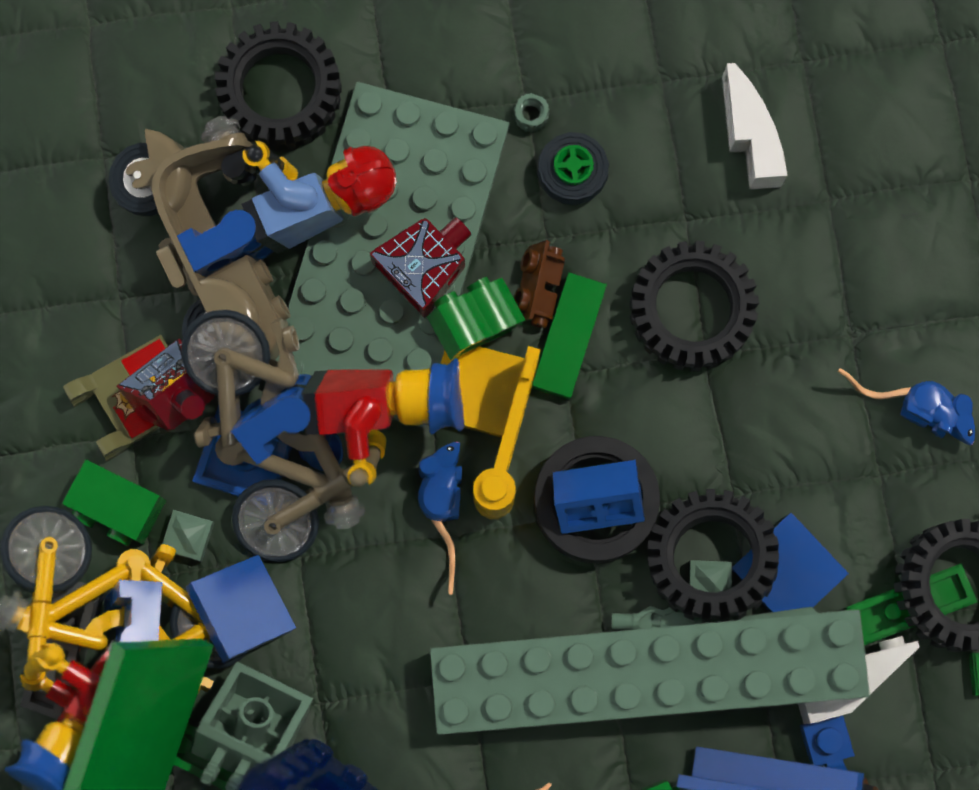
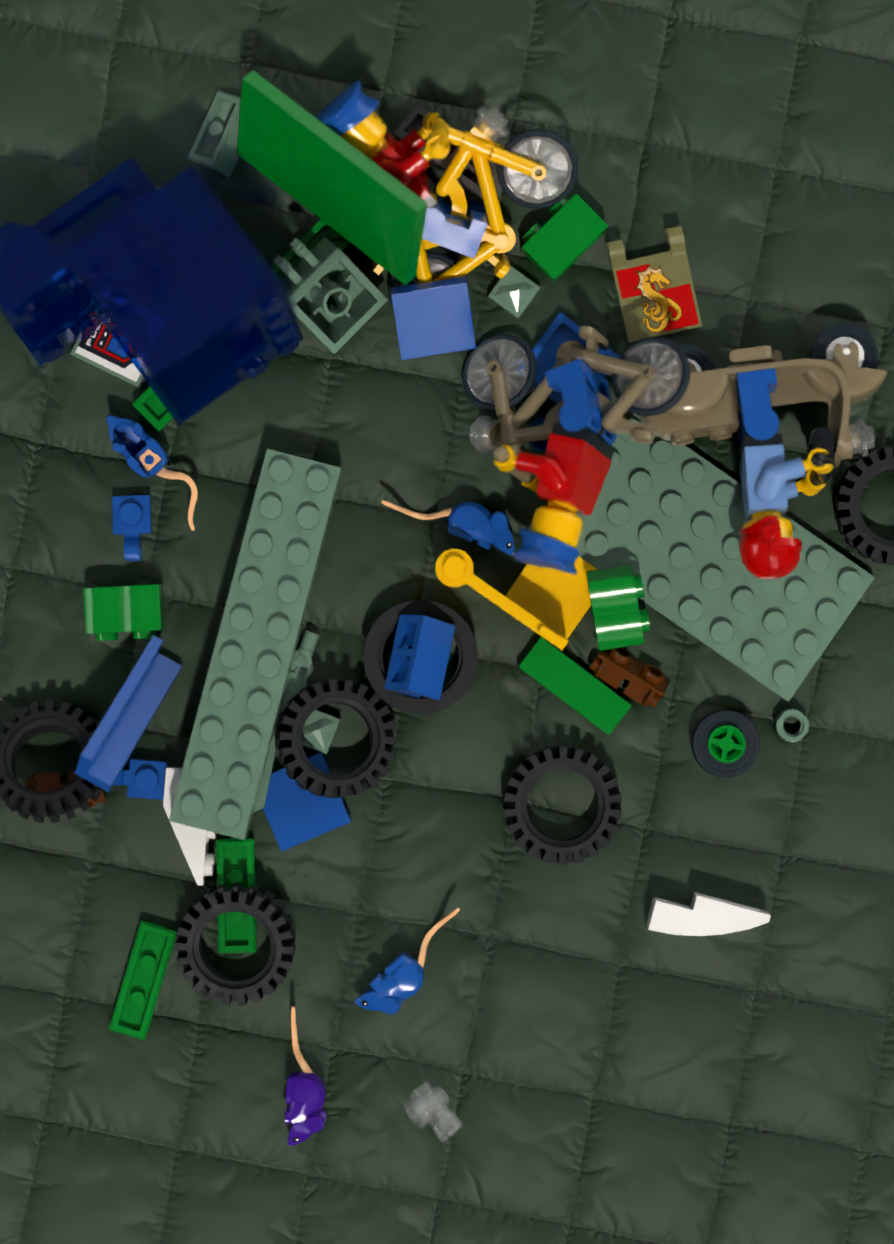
camera: 110 degrees right, 10 degrees up
dark red torso [117,339,215,431] -> none
torso [370,217,472,319] -> none

